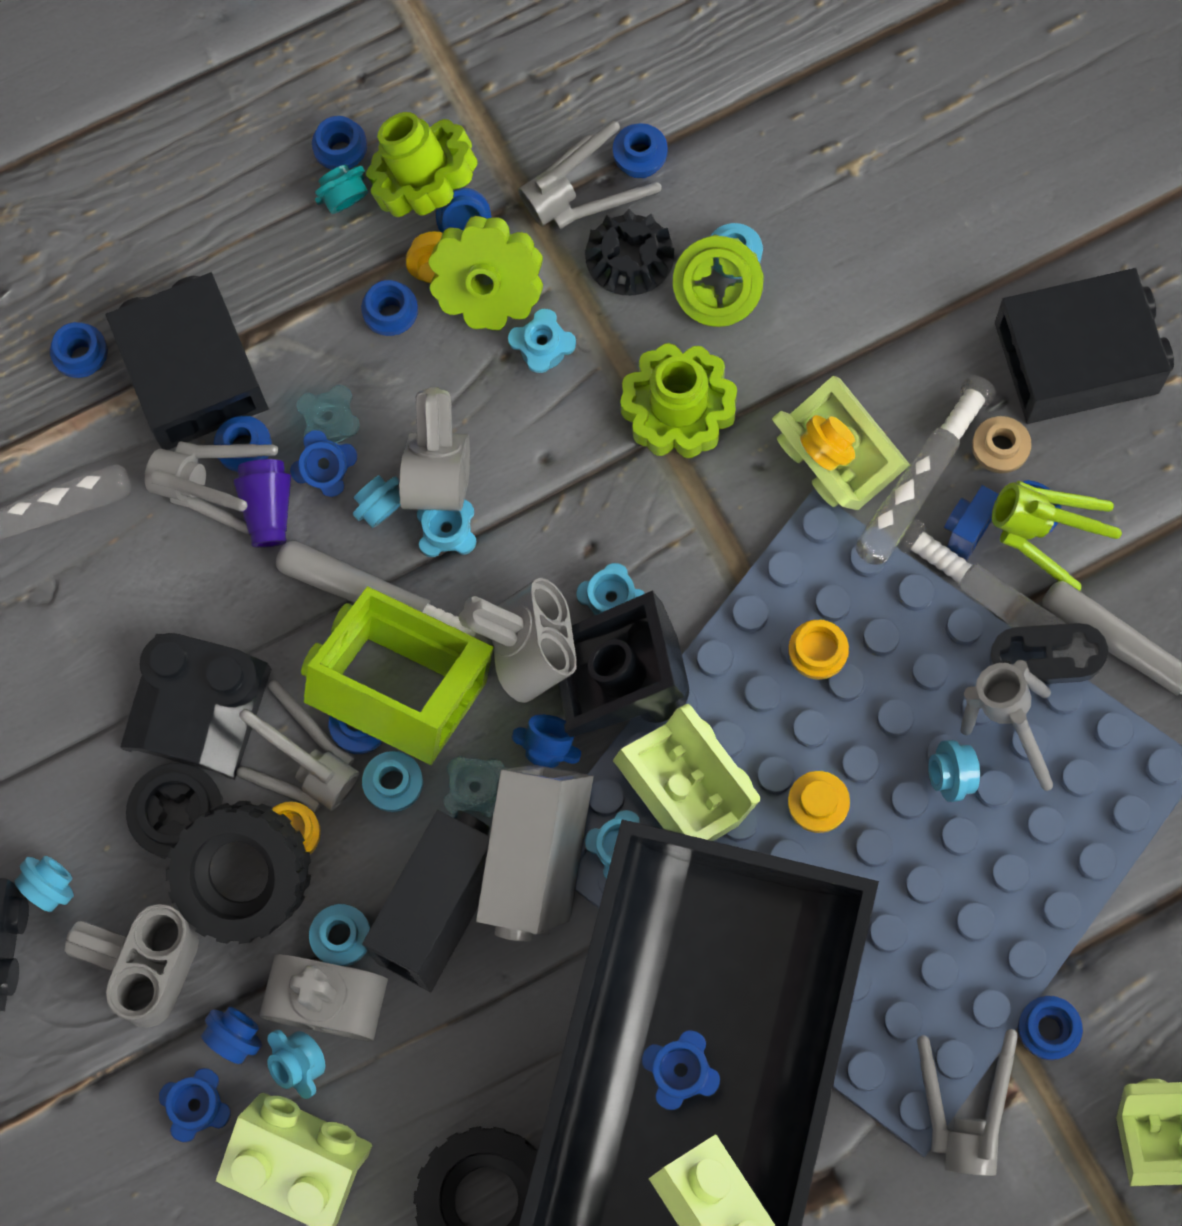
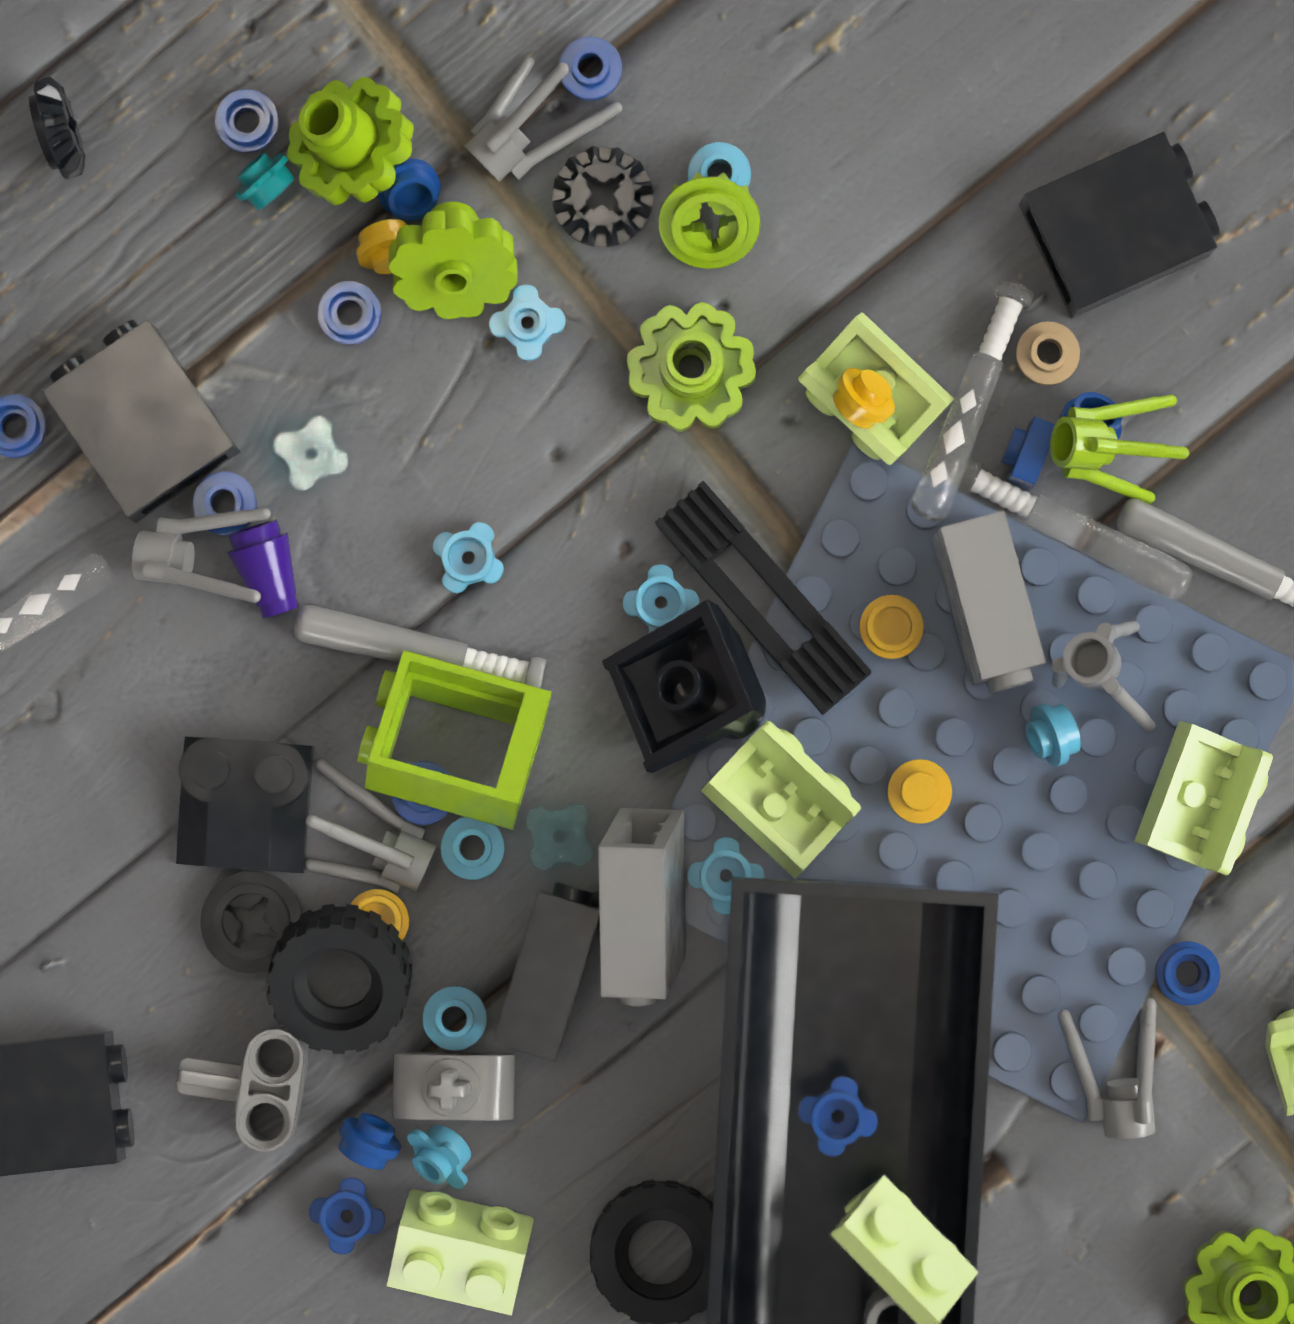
camera: 15 degrees left, 15 degrees up
medium azure plate [14,856,74,912] -> none
blue plate [290,430,357,497] -> none
medium azure plate [352,475,401,528] -> none
light grey beam [399,387,470,511] -> none
light grey beam [459,578,577,703] -> none
blue plate [511,714,582,768] -> none
black beam [989,623,1108,684] -> none
none -> black gear [29,77,86,179]
none -> black container [655,481,871,715]
none -> light grey brick [931,510,1046,693]
none -> yellowish green bracket [1134,721,1273,875]

